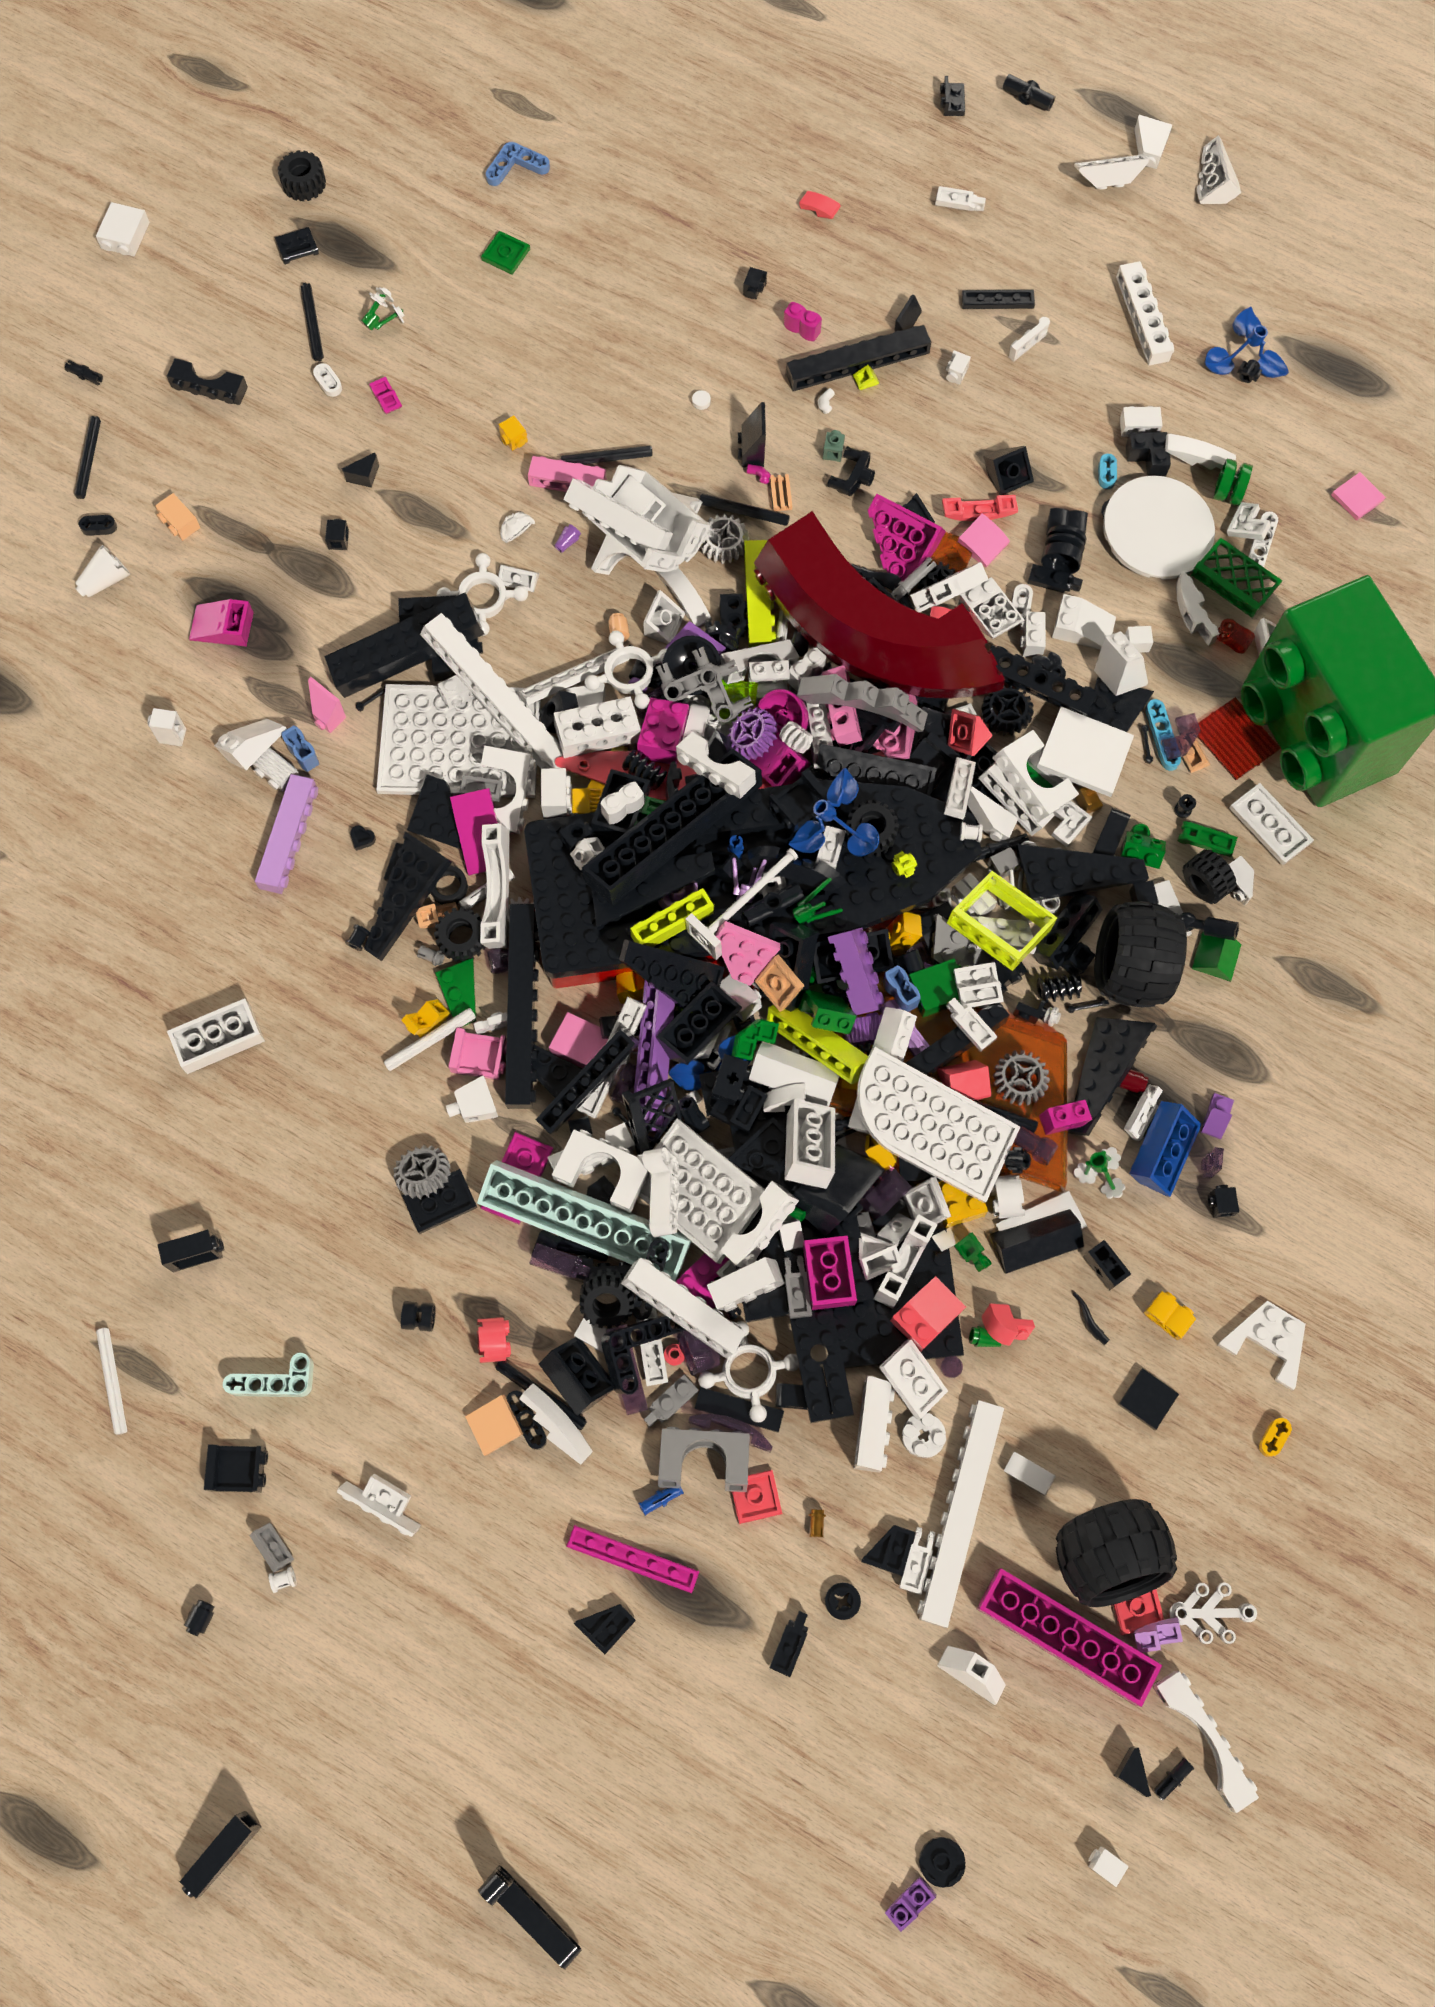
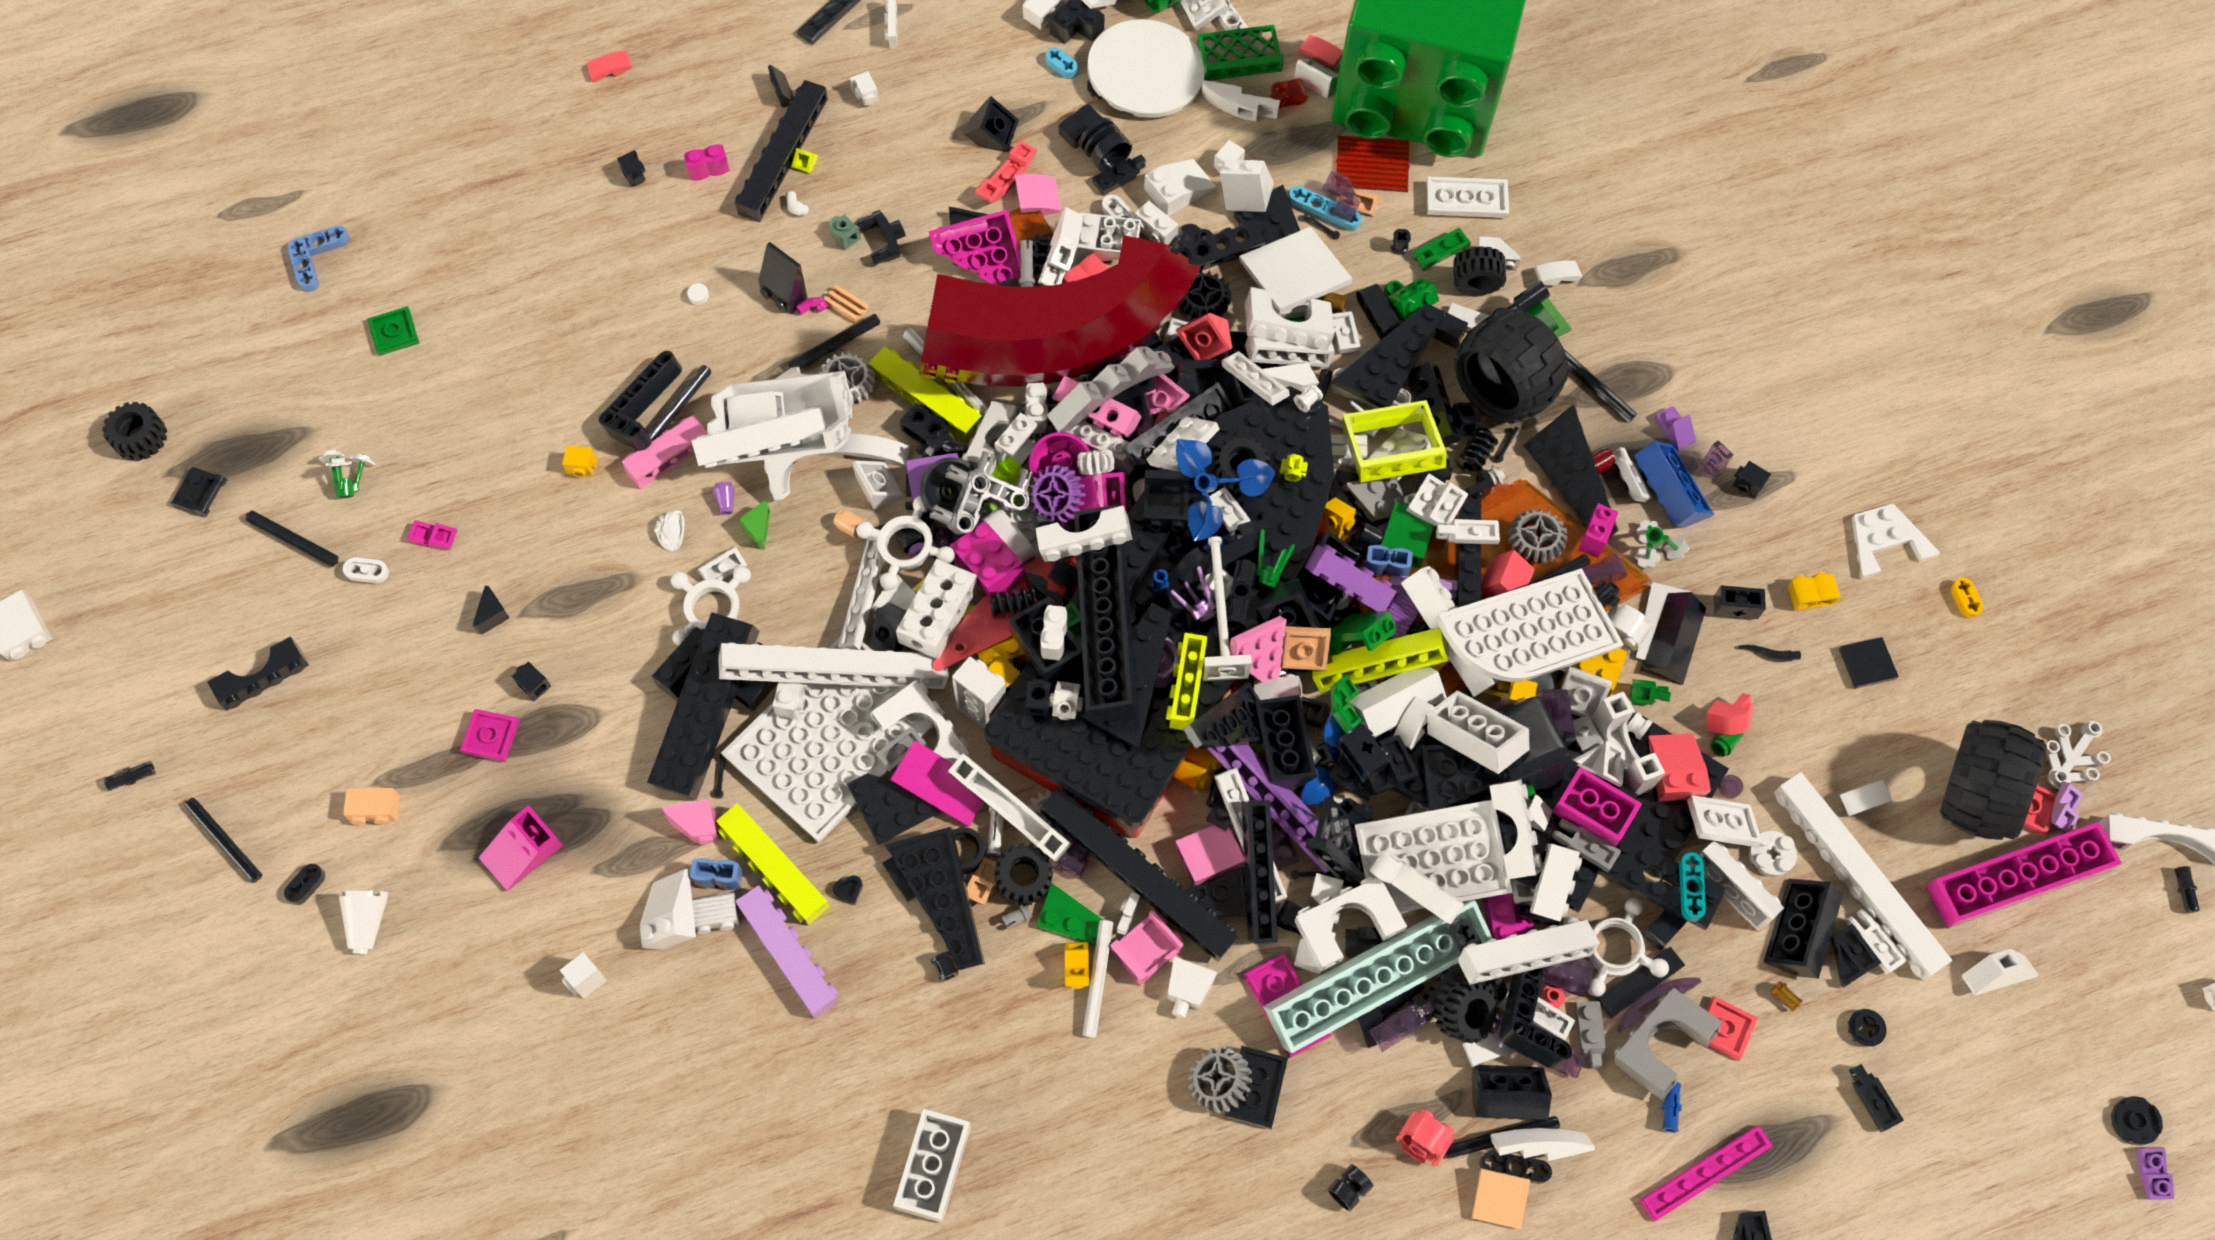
camera: 50 degrees left, 5 degrees down
black brick [791,629,810,657] -> none
light grey panel [987,848,1020,878] -> none
black slope [1114,1746,1151,1797] -> none
none -> dark pink plate [460,709,520,762]
none -> black beam [599,350,682,451]
none -> neon yellow brick [716,803,830,926]
none -> bright green slope [739,501,771,550]
none -> white plate [1147,417,1219,471]
none -> white slope [1534,261,1582,286]
none -> black axle [1564,349,1637,422]
none -> white wheel [1627,712,1653,740]
none -> teal beam [1679,852,1706,922]
none -> black slope [1763,879,1843,979]

